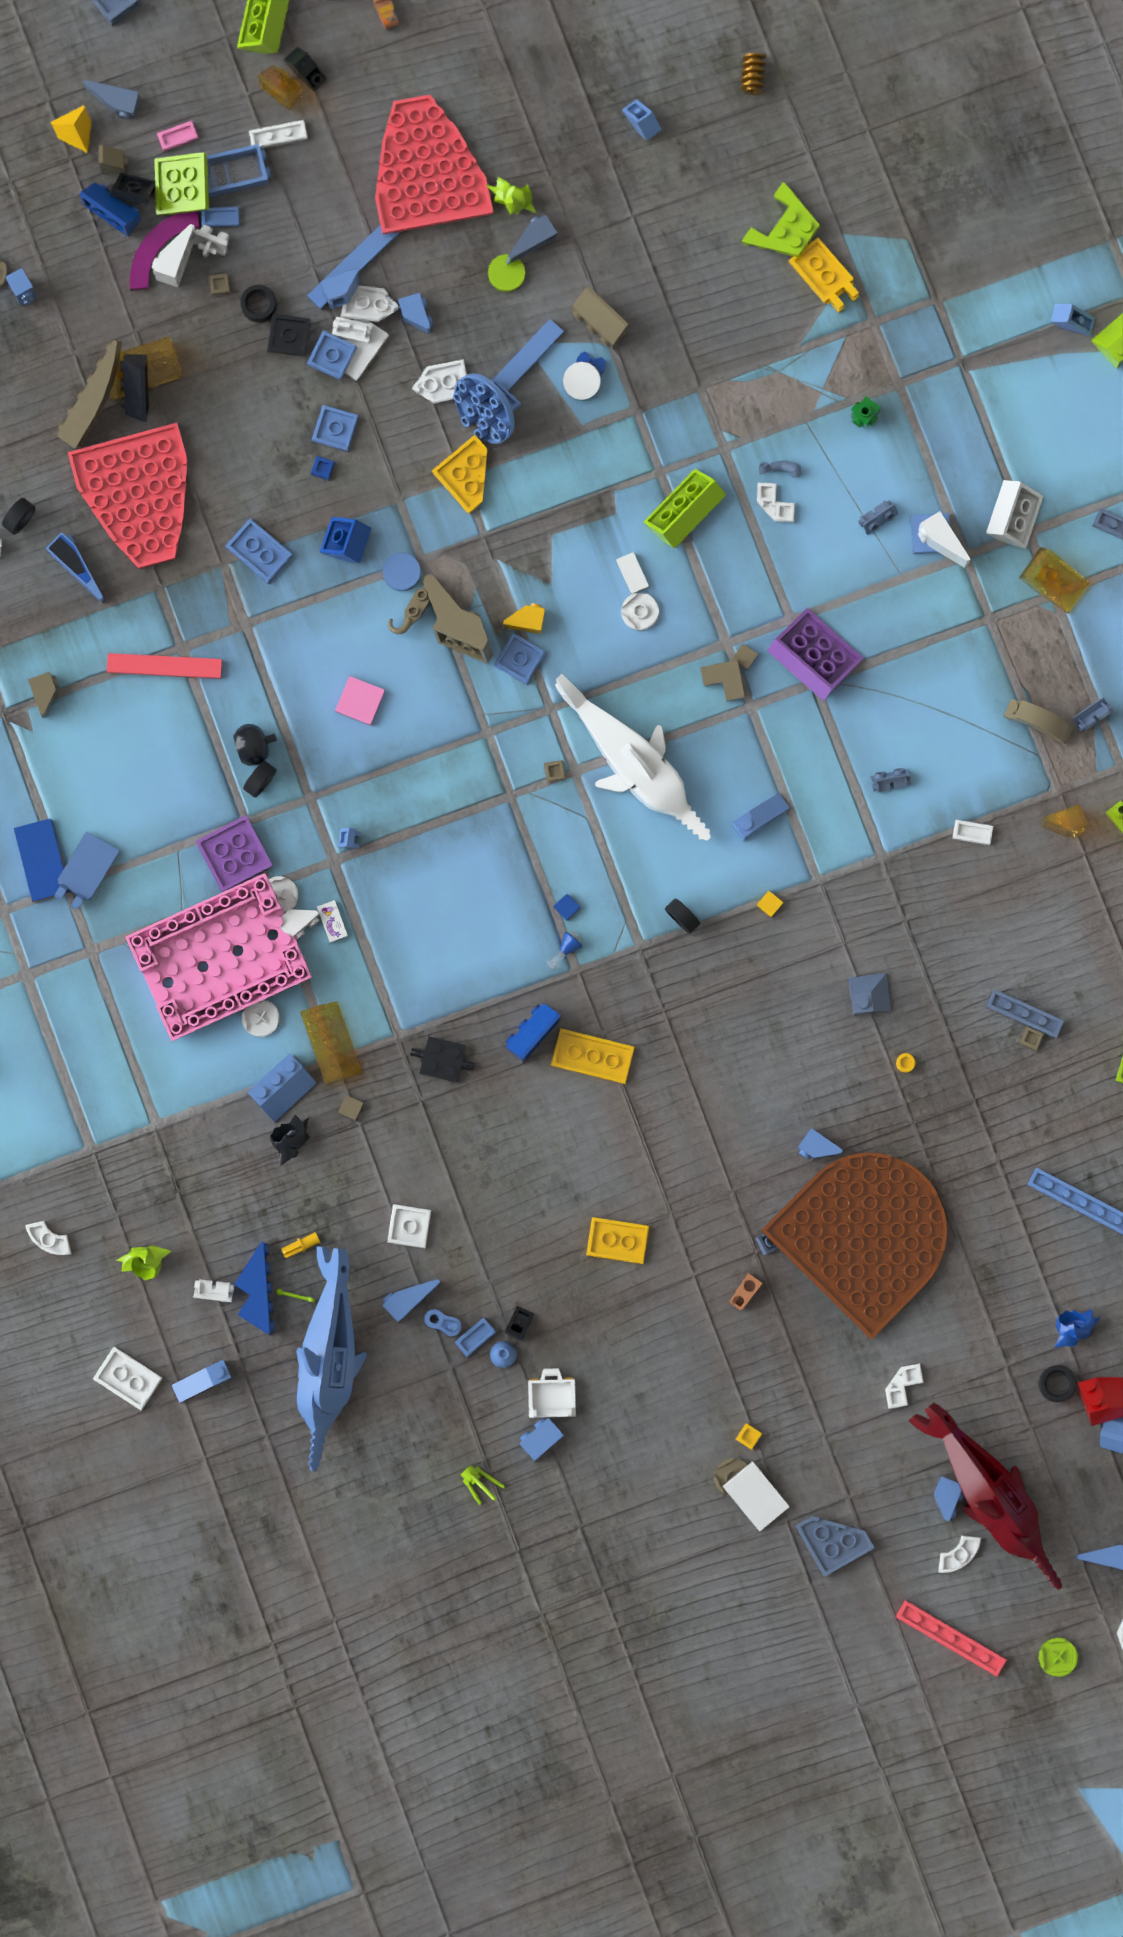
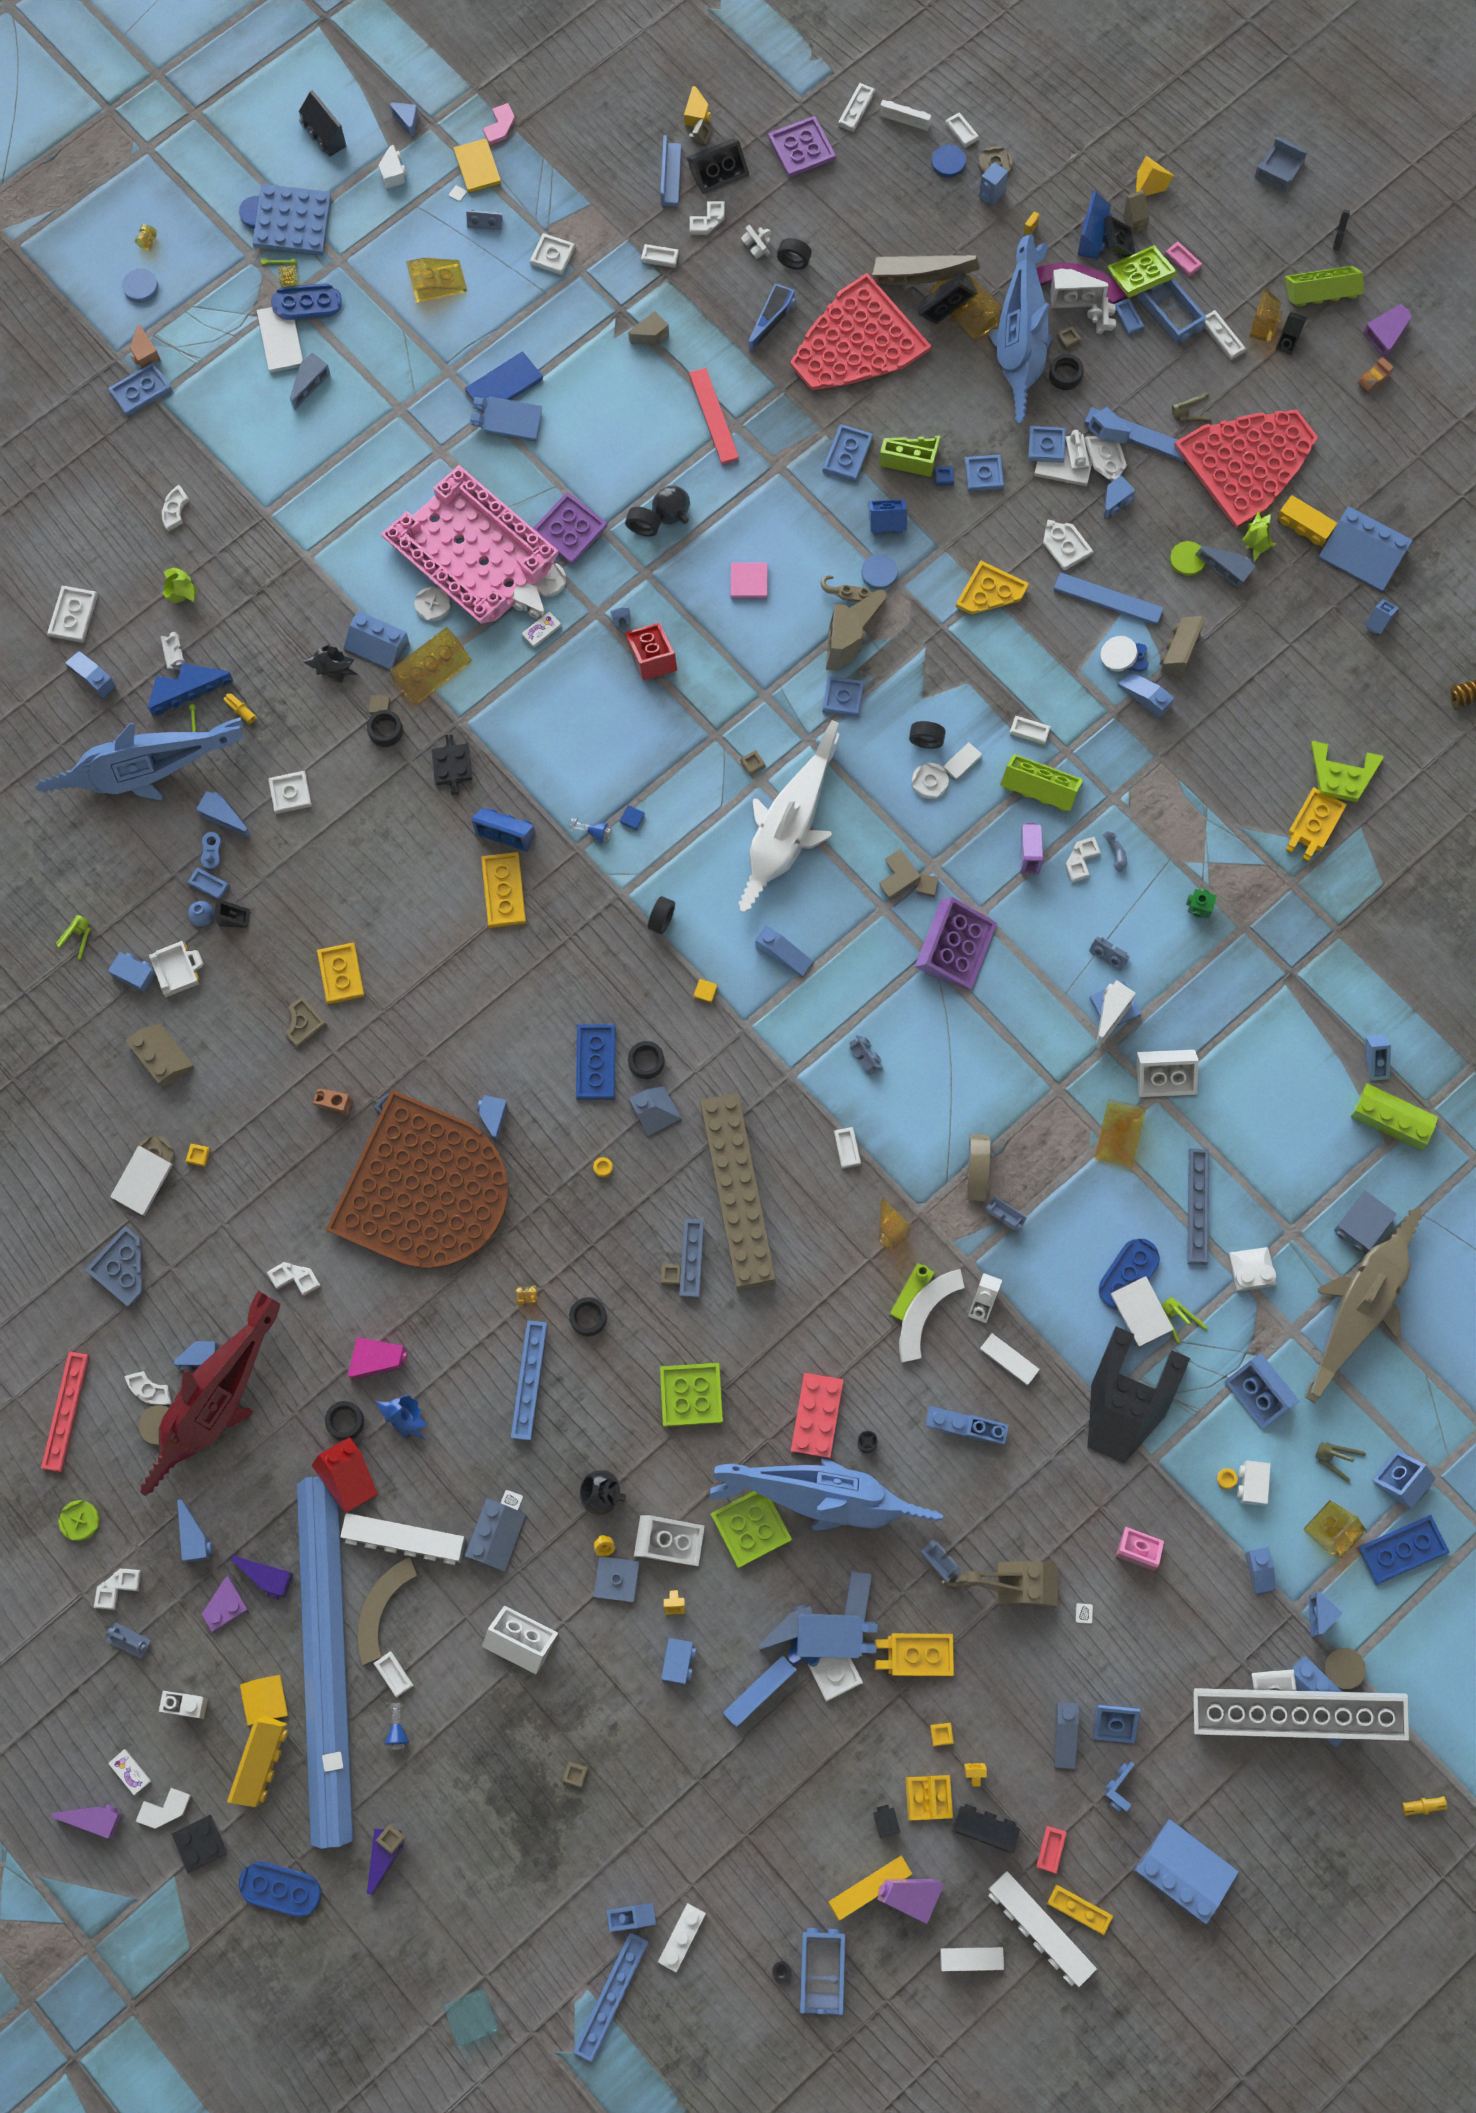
camera: 70 degrees right, 10 degrees down
sand blue slope [83,80,140,120] -> none
black plate [267,314,311,357] -> none
medium blue bracket [453,373,521,444] -> none
yellow slope [503,603,545,634] -> none
none -> dark tan slope [125,1023,194,1090]
none -> dark tan tile [138,1405,168,1446]
none -> dark tan tile [285,996,327,1049]
none -> dark pink slope [348,1337,408,1380]
none -> black tyre [367,710,403,747]
none -> clear yellow wheel [516,1284,538,1306]
none -> black tyre [569,1297,607,1336]
none -> blue tile [576,1024,616,1100]
none -> red slope [625,623,678,681]
none -> black tyre [628,1041,665,1079]
none -> dark tan brick [700,1093,775,1292]
none -> lime wedge [879,436,940,477]
none -> black tyre [909,721,946,749]
none -> medium blue animal [988,234,1052,424]
none -> white tile [1010,716,1051,745]
none -> slope [1020,823,1043,874]
none -> yellow tile [1024,211,1039,236]
none -> medium blue slope [1118,672,1174,719]
none -> olive plant [1172,393,1212,421]
none -> yellow brick [1277,495,1338,547]
none -> medium blue slope [1318,506,1413,592]

